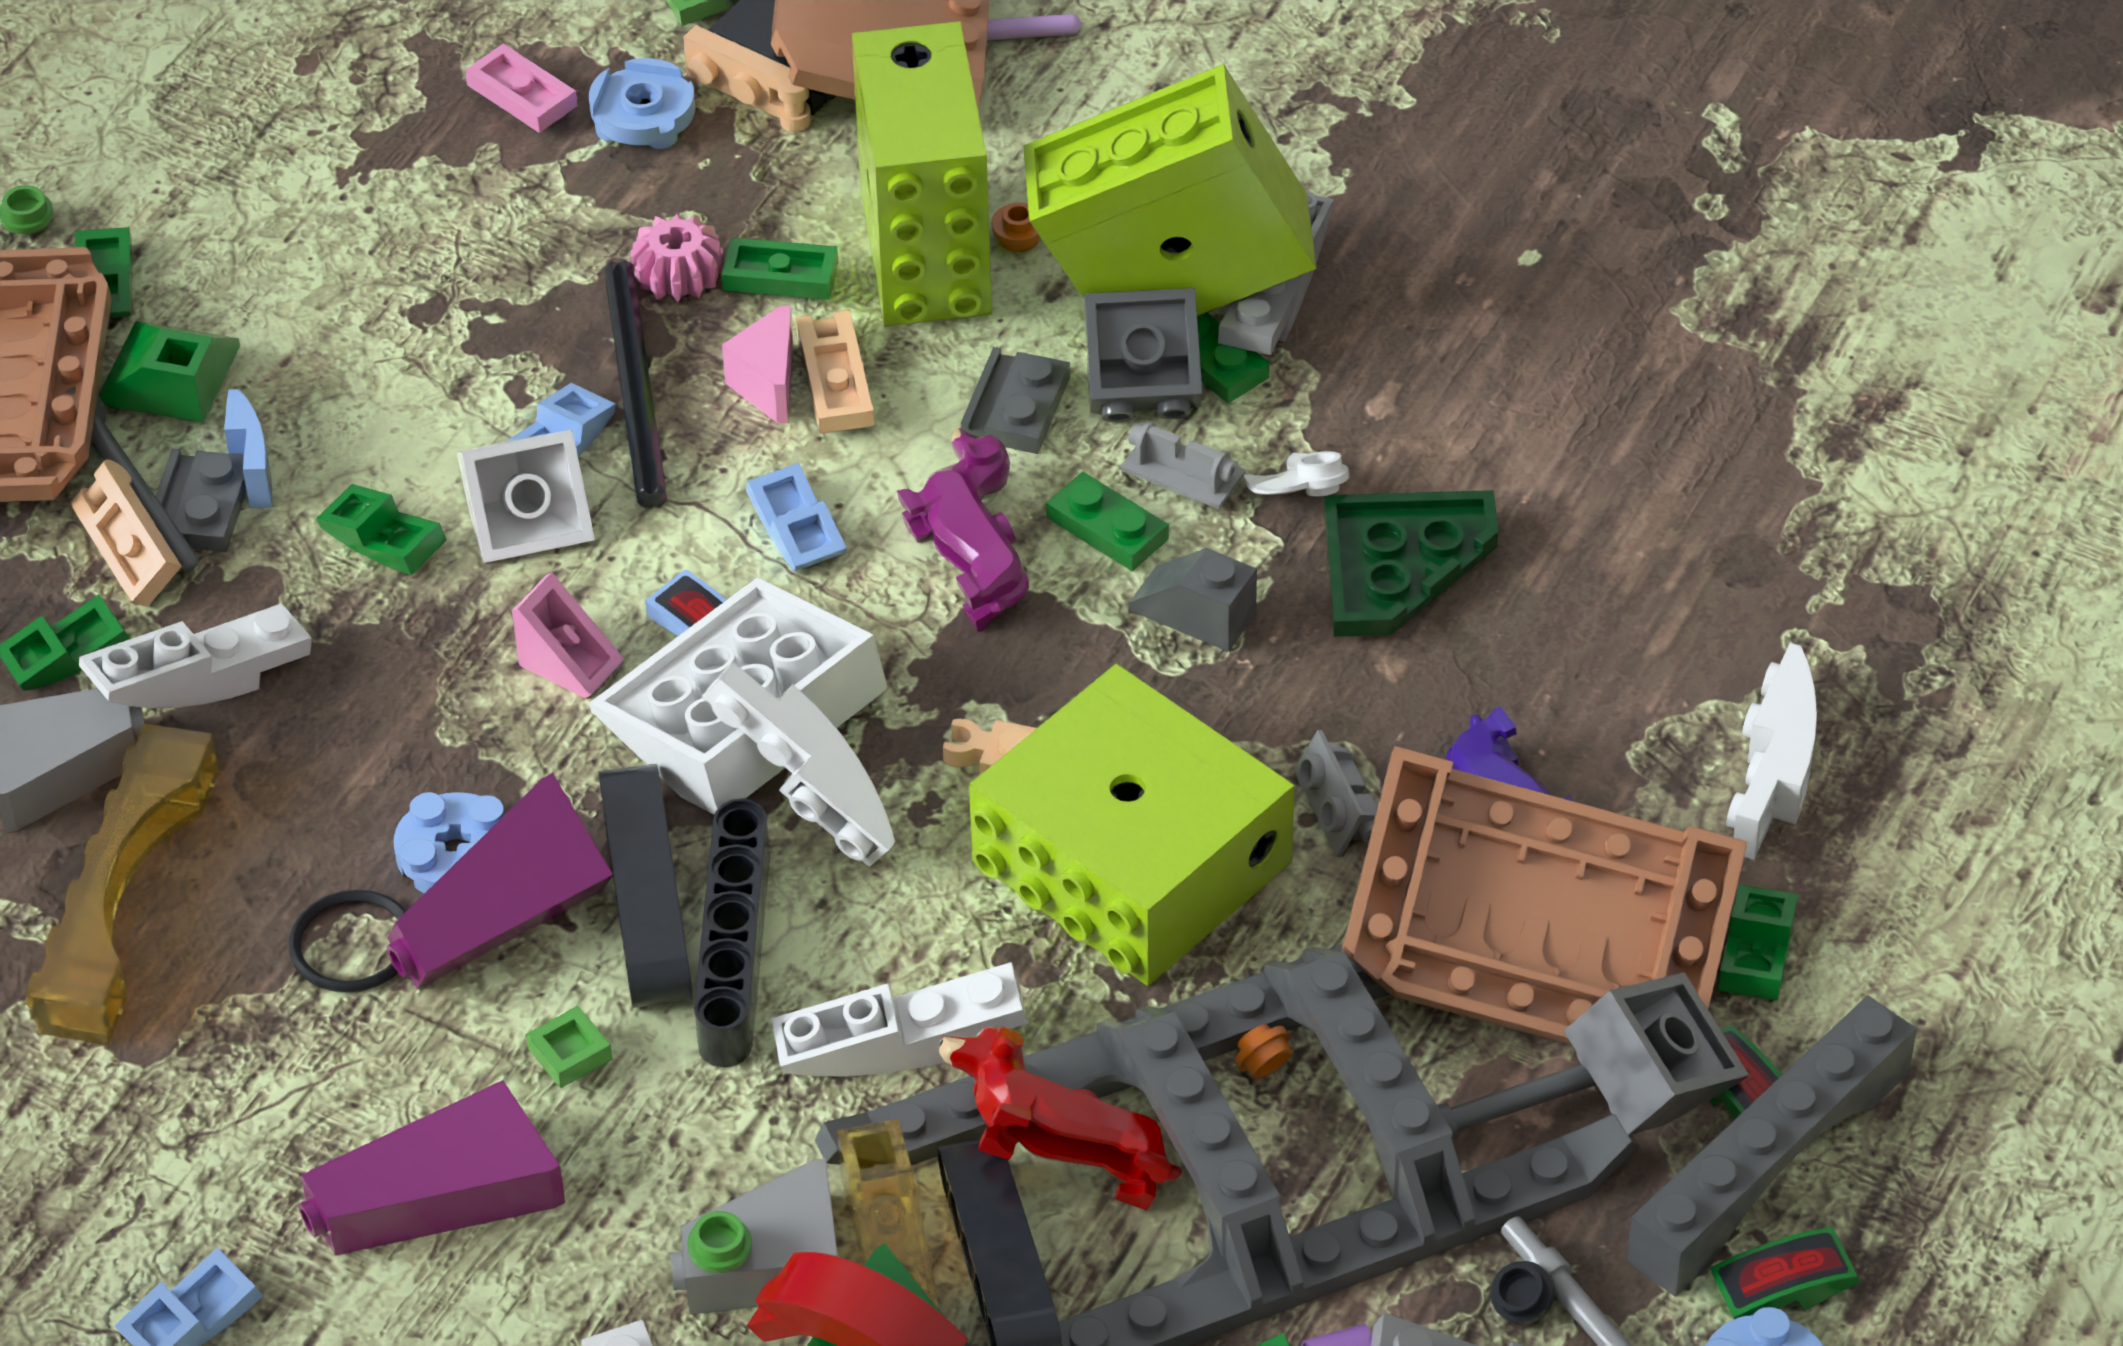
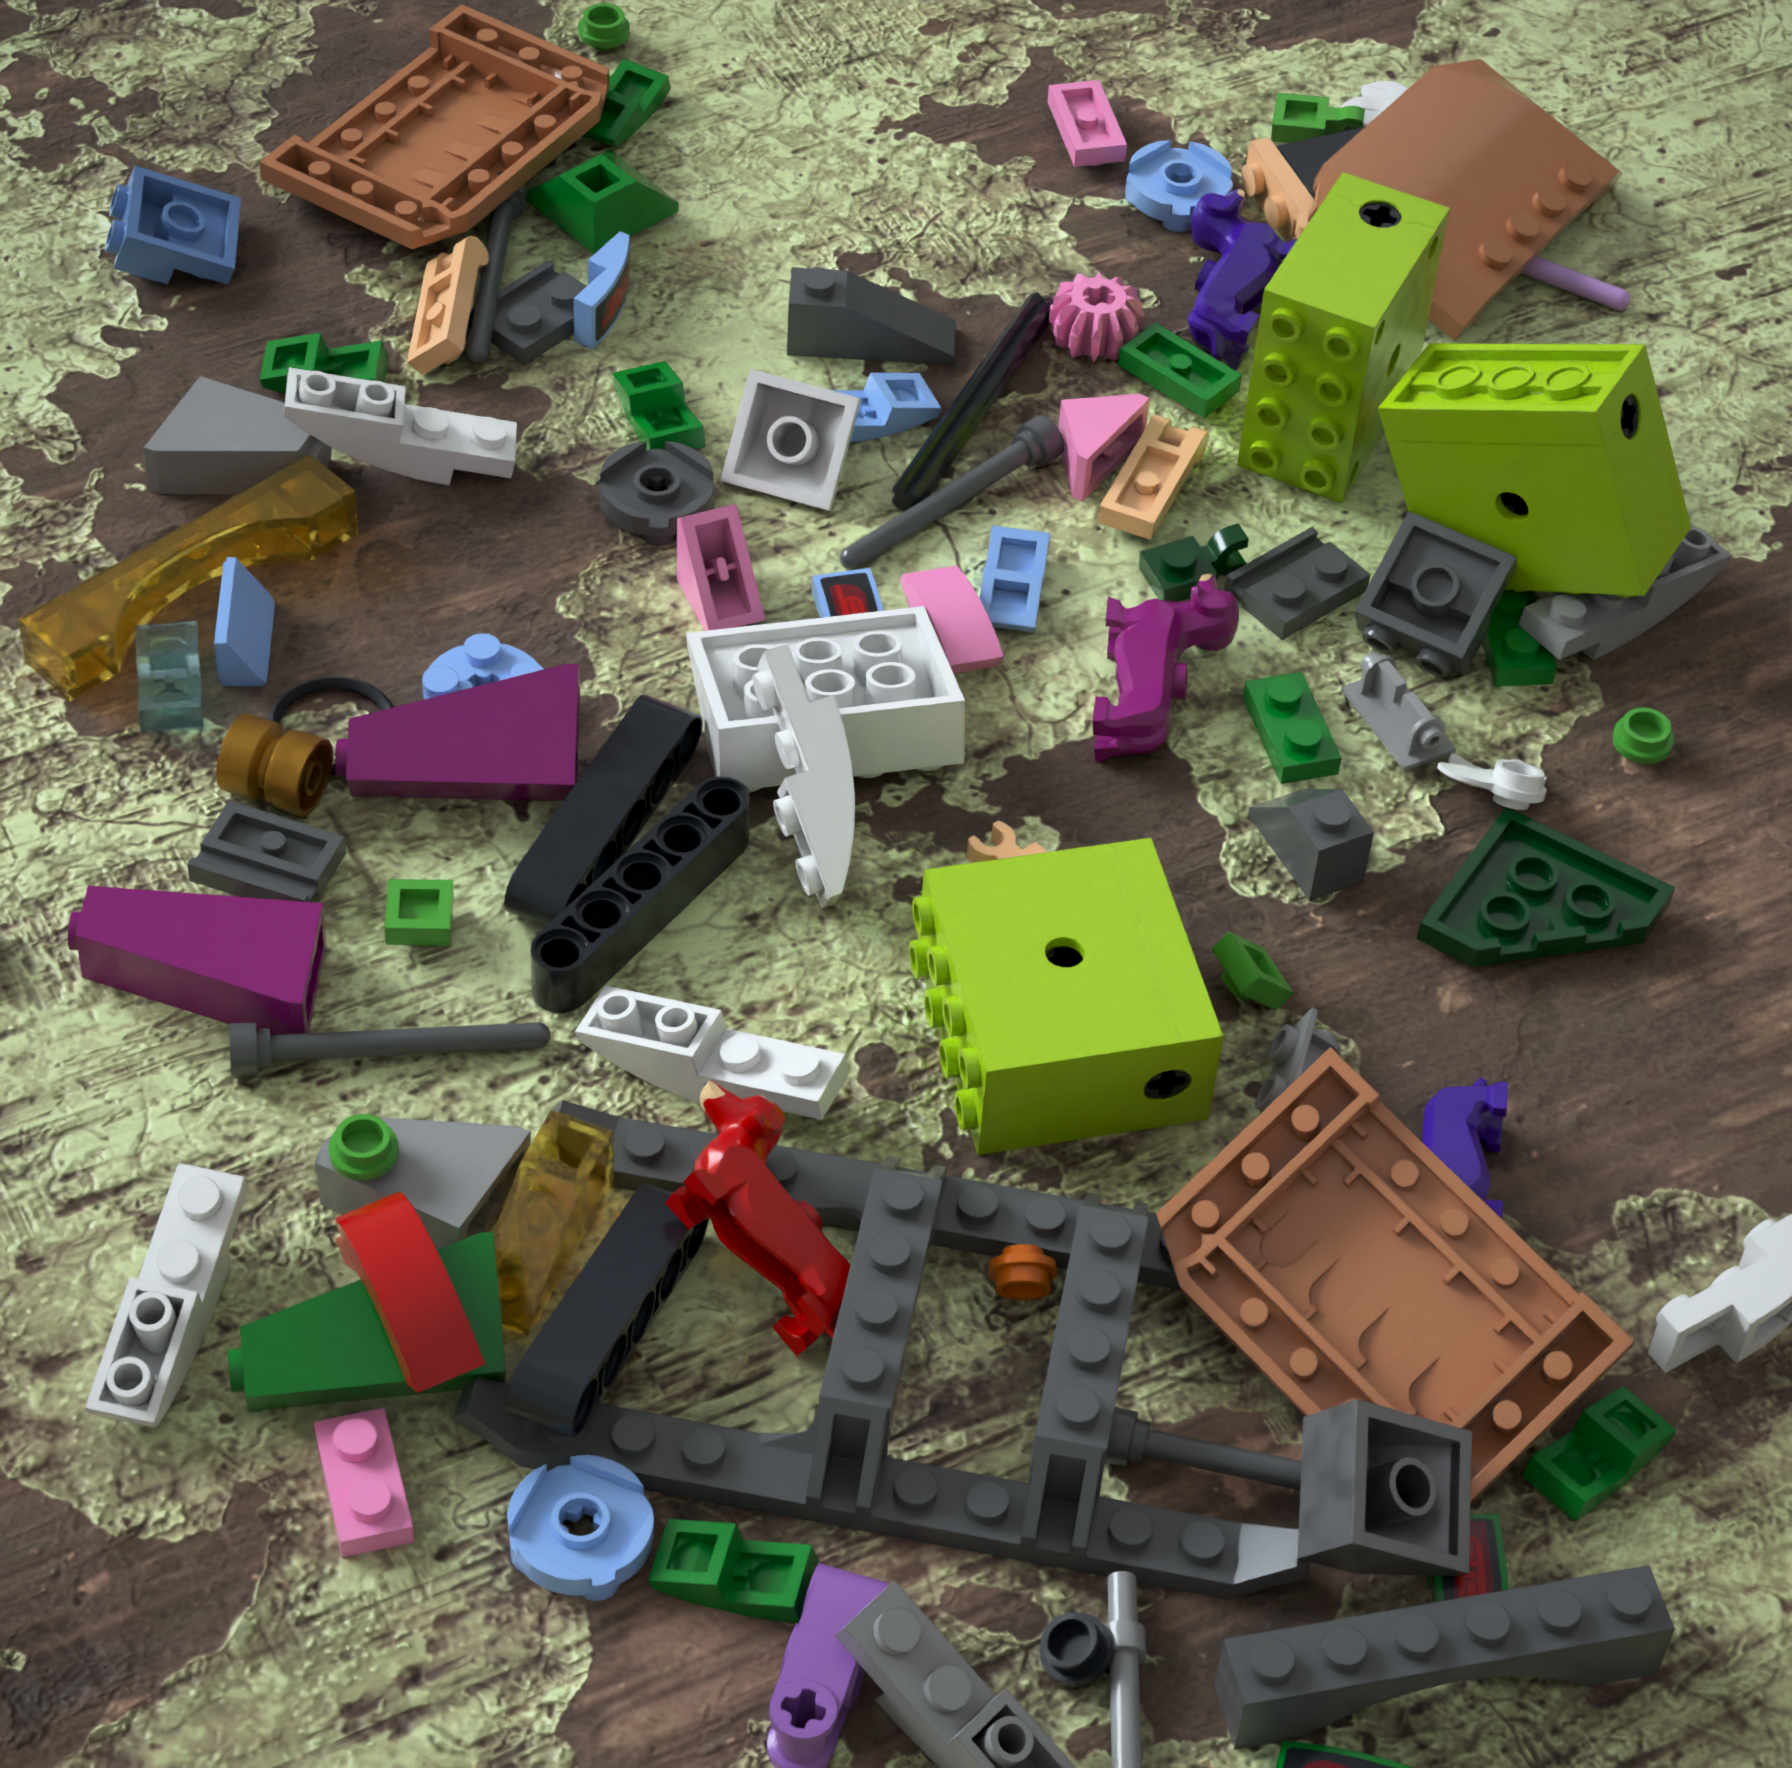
camera: 30 degrees right, 0 degrees up
none -> clear light blue slope [136,621,204,732]
none -> dark grey plate [187,800,346,902]
none -> light blue slope [214,557,275,687]
none -> pearl gold wheel [216,713,333,816]
none -> dark grey piece [229,1022,551,1077]
none -> dark grey plate [599,441,715,545]
none -> dark grey slope [787,267,956,365]
none -> dark grey piece [840,415,1064,570]
none -> bright pink slope [900,566,1004,674]
none -> dark green plate [1139,523,1249,602]
none -> dark purple animal [1187,189,1297,371]
none -> bright green plate [1211,931,1294,1010]
none -> bright green plate [1612,707,1674,764]

